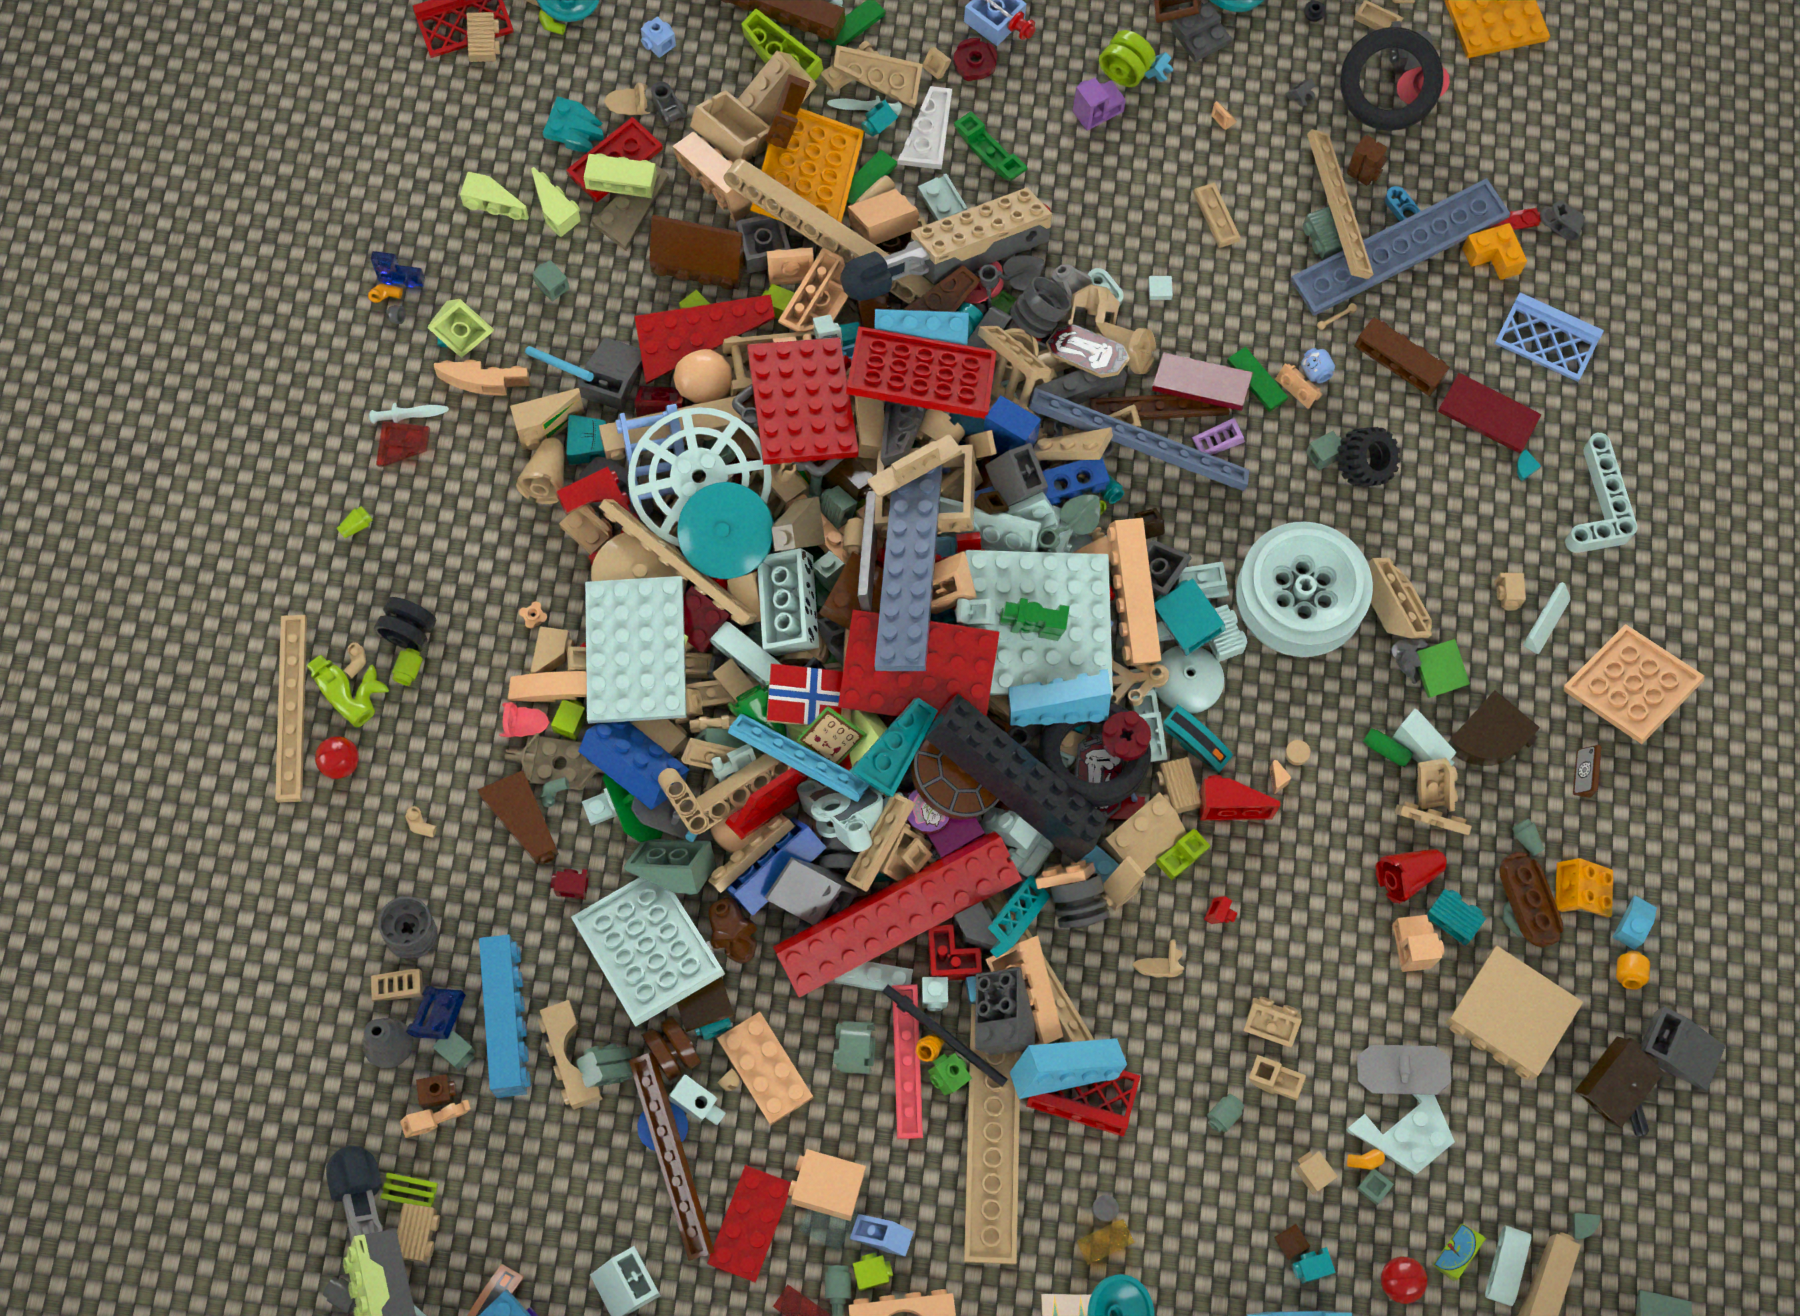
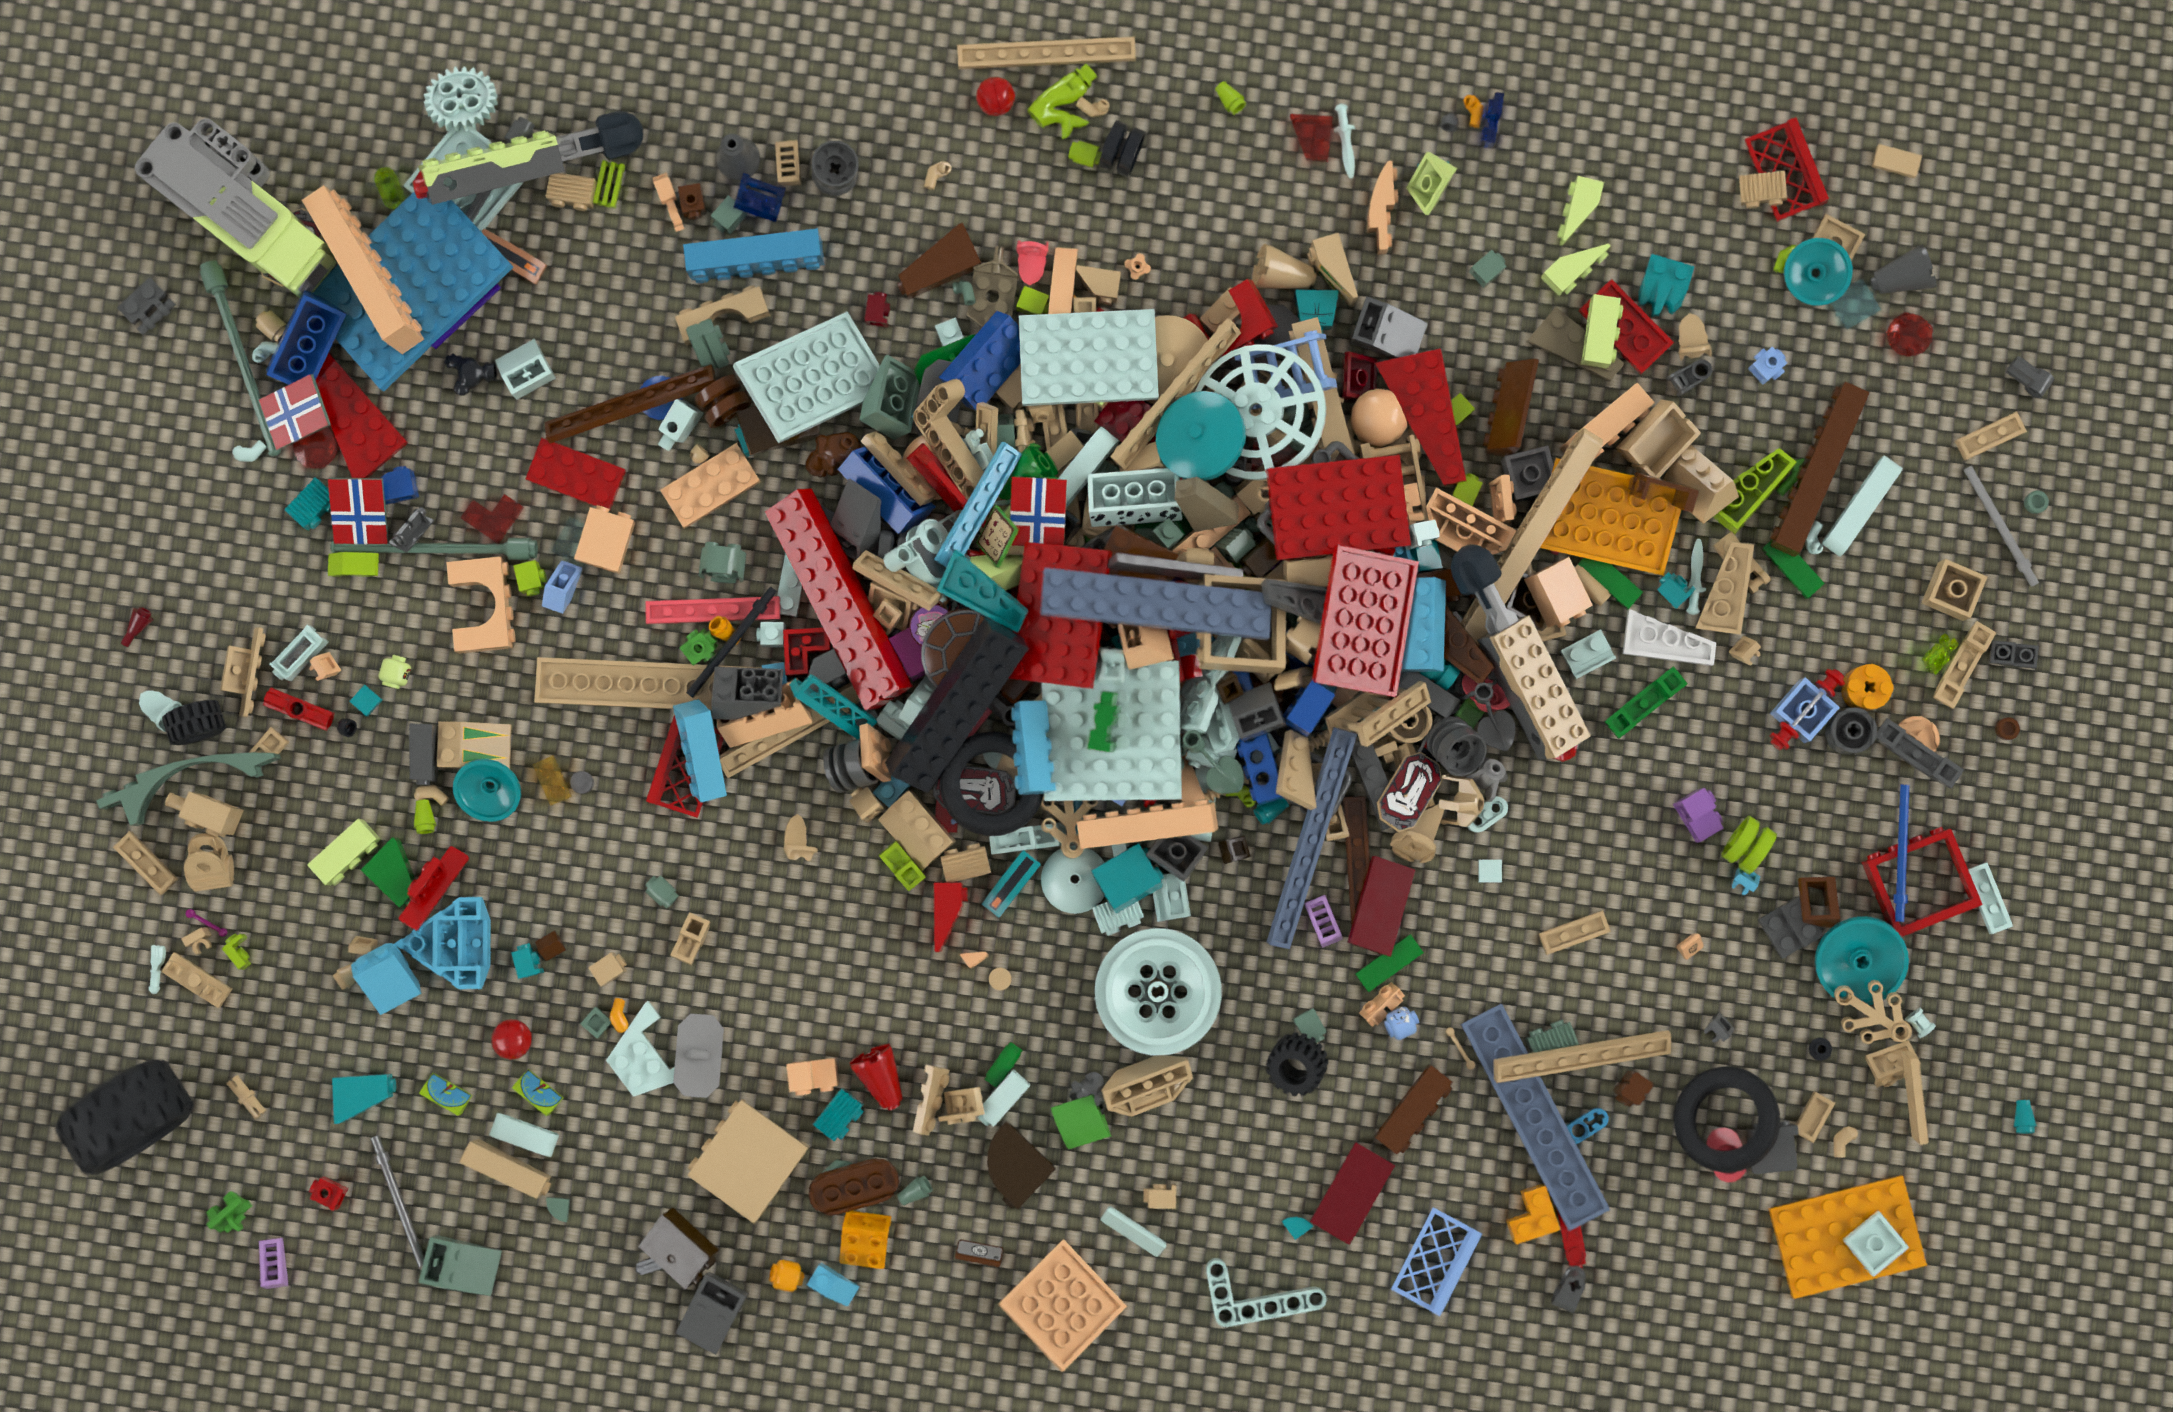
camera: 95 degrees right, 15 degrees up
medium azure bar [525,346,594,382] -> none
tan bracket [867,435,961,498] -> none
dark red plate [953,38,997,81] -> none
dark red plate [1101,711,1151,761] -> none
red tile [1204,896,1238,924] -> none
tan bracket [1243,997,1302,1048] -> none

